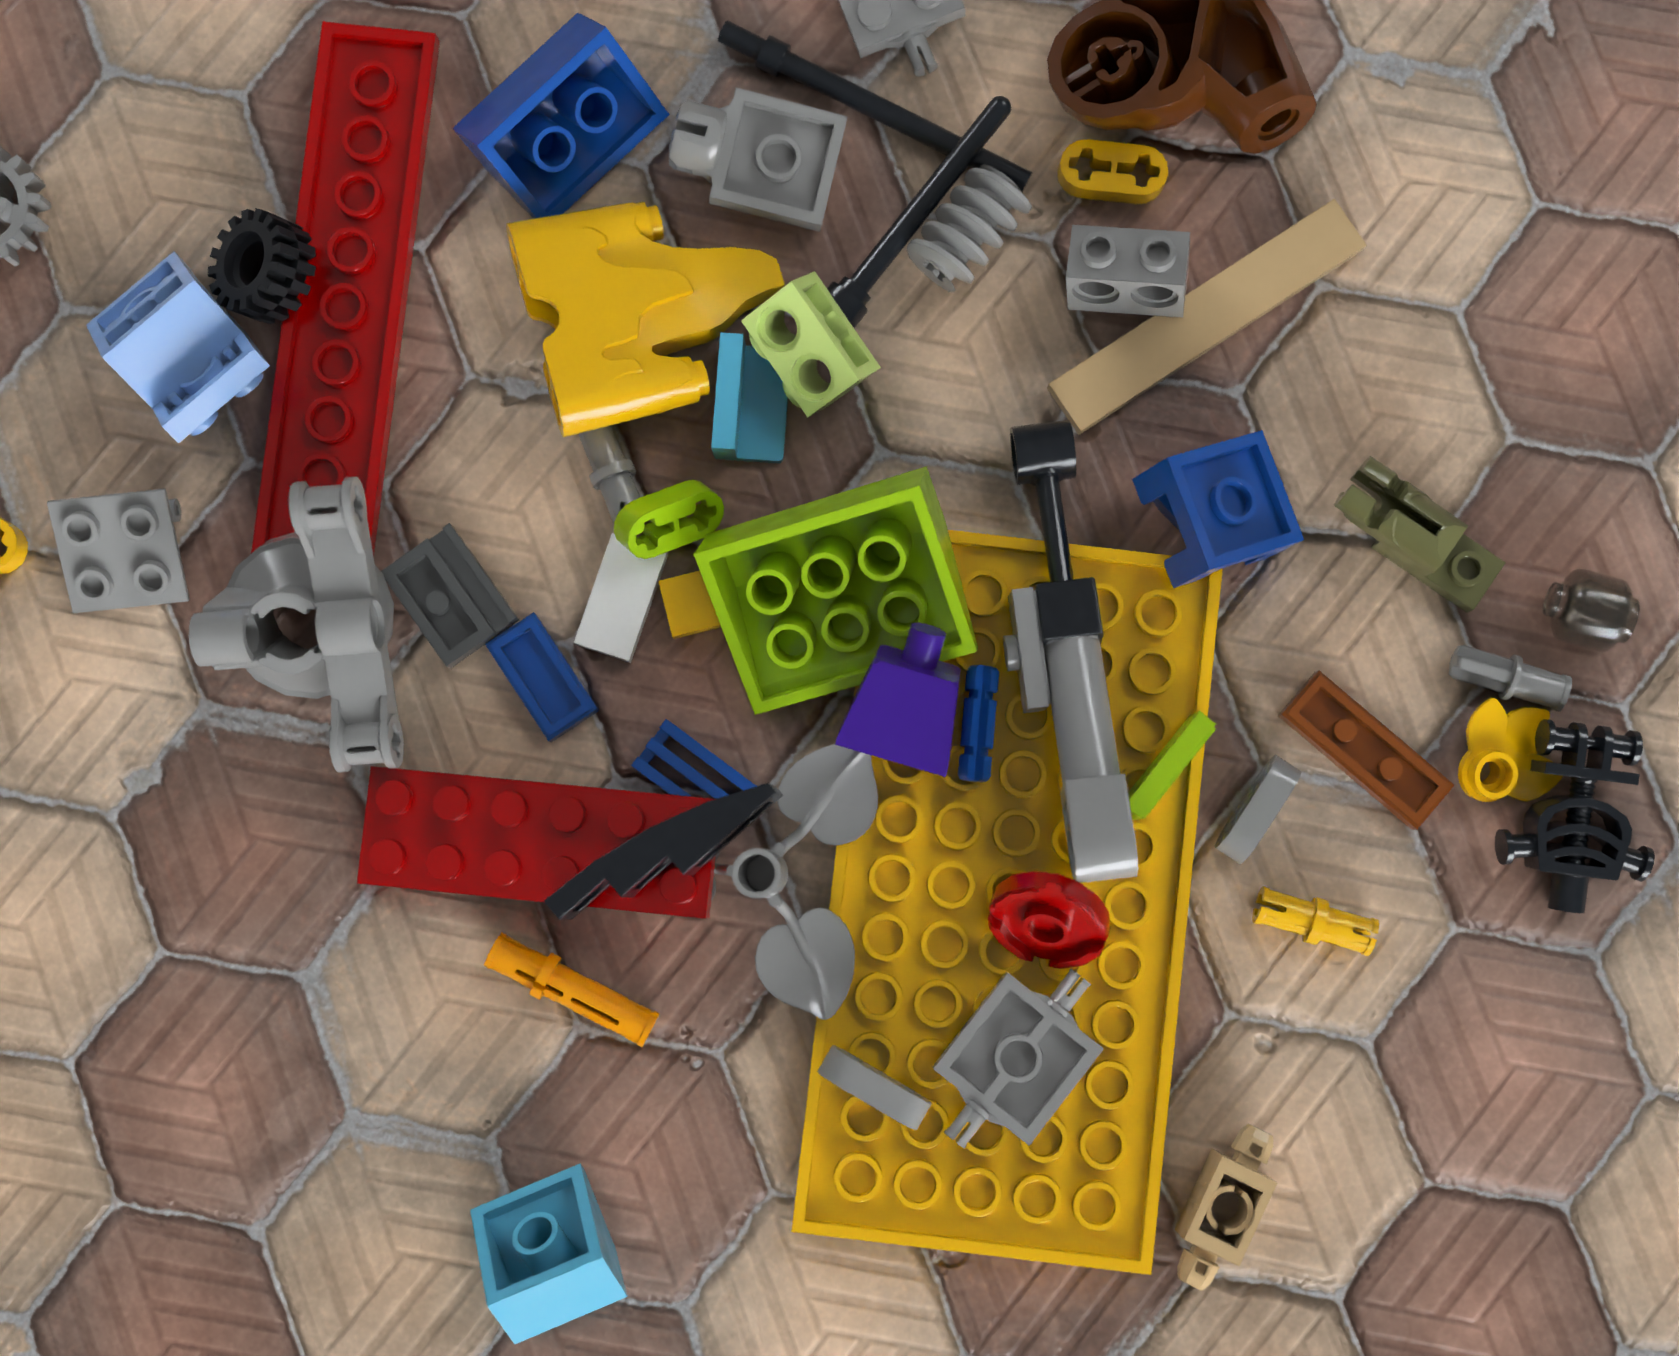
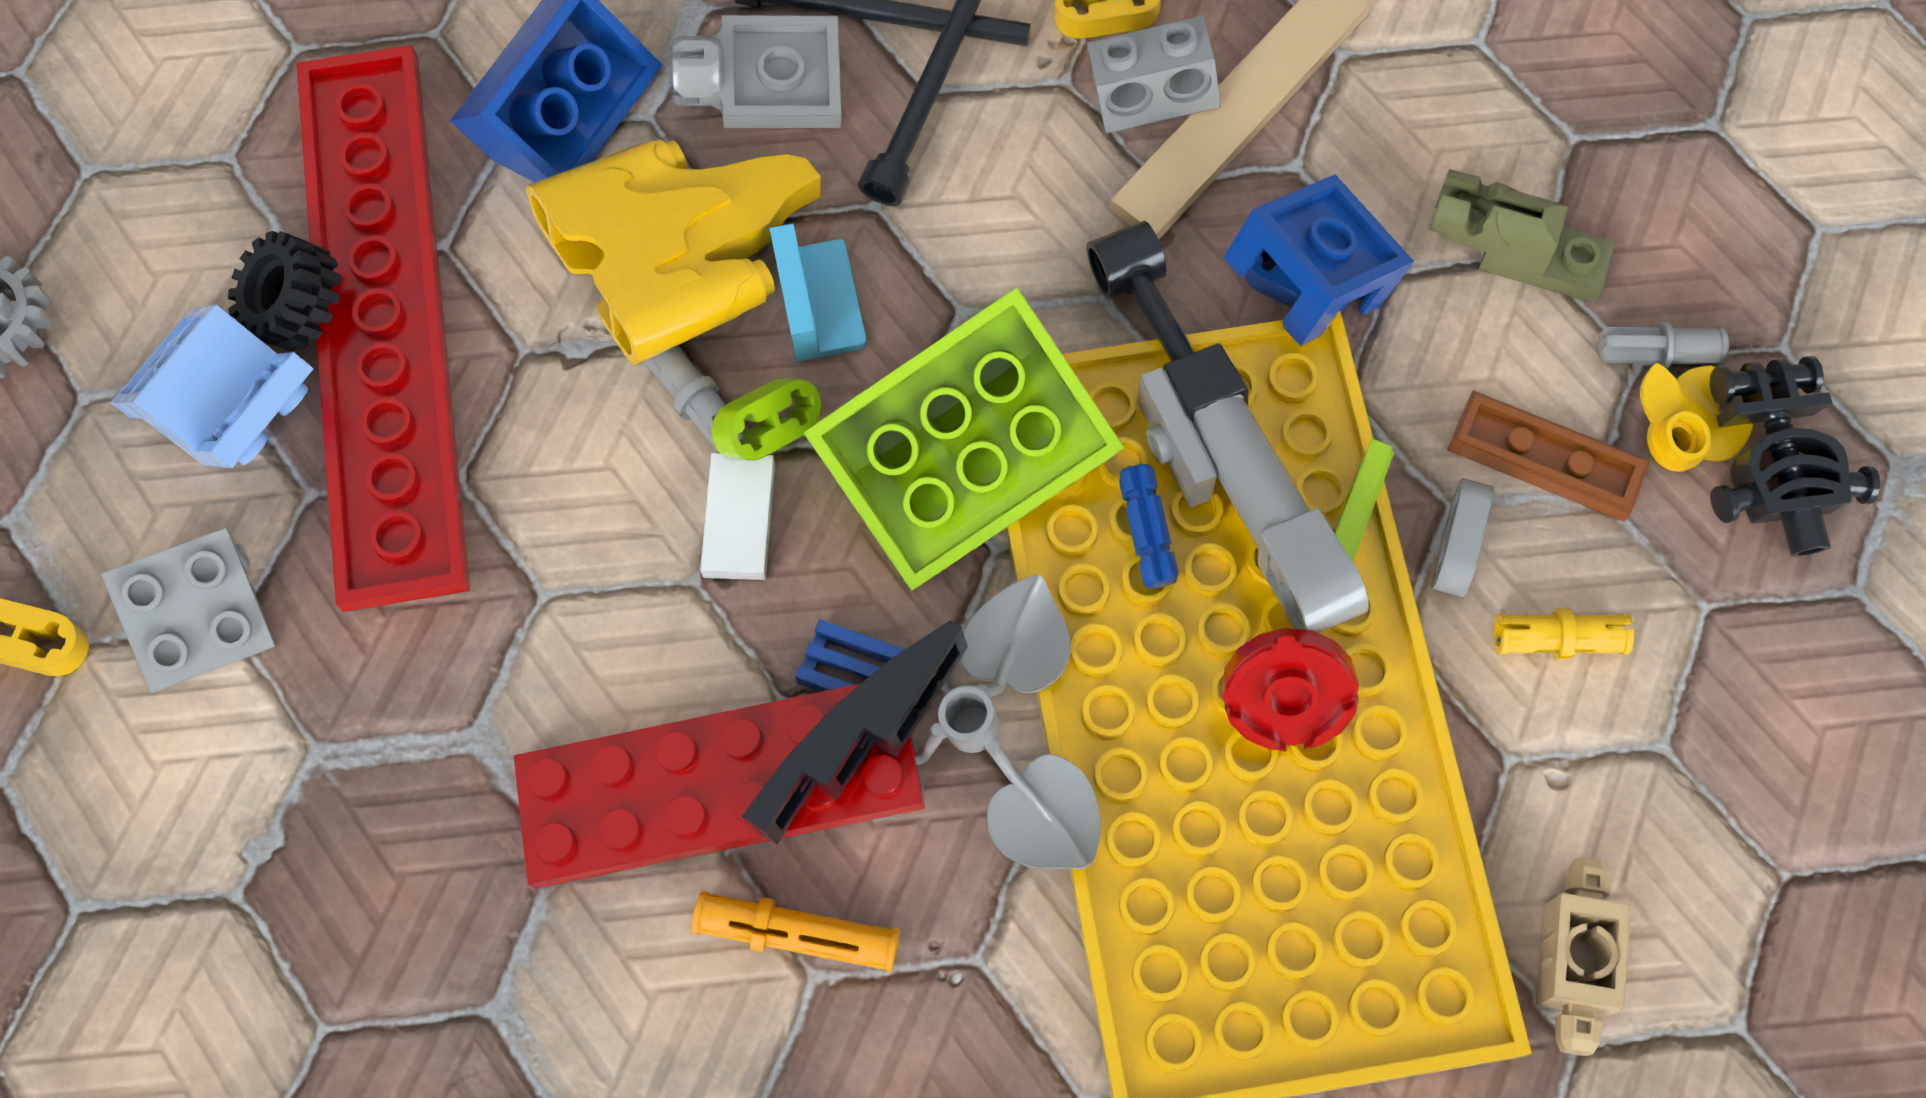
camera: 15 degrees left, 15 degrees down
light grey piece [189,477,404,773] -> none
dark grey plate [381,523,519,669] -> none
blue tile [485,612,600,742] -> none
yellow tile [658,570,721,639] -> none
yellowish green brick [741,271,881,418] -> none
light grey beam [817,1045,932,1130] -> none
dark purple torso [835,623,961,777] -> none
light grey piece [907,164,1032,292] -> none
light grey plate [932,969,1104,1149] -> none
clear smoke head [1543,569,1640,652] -> none

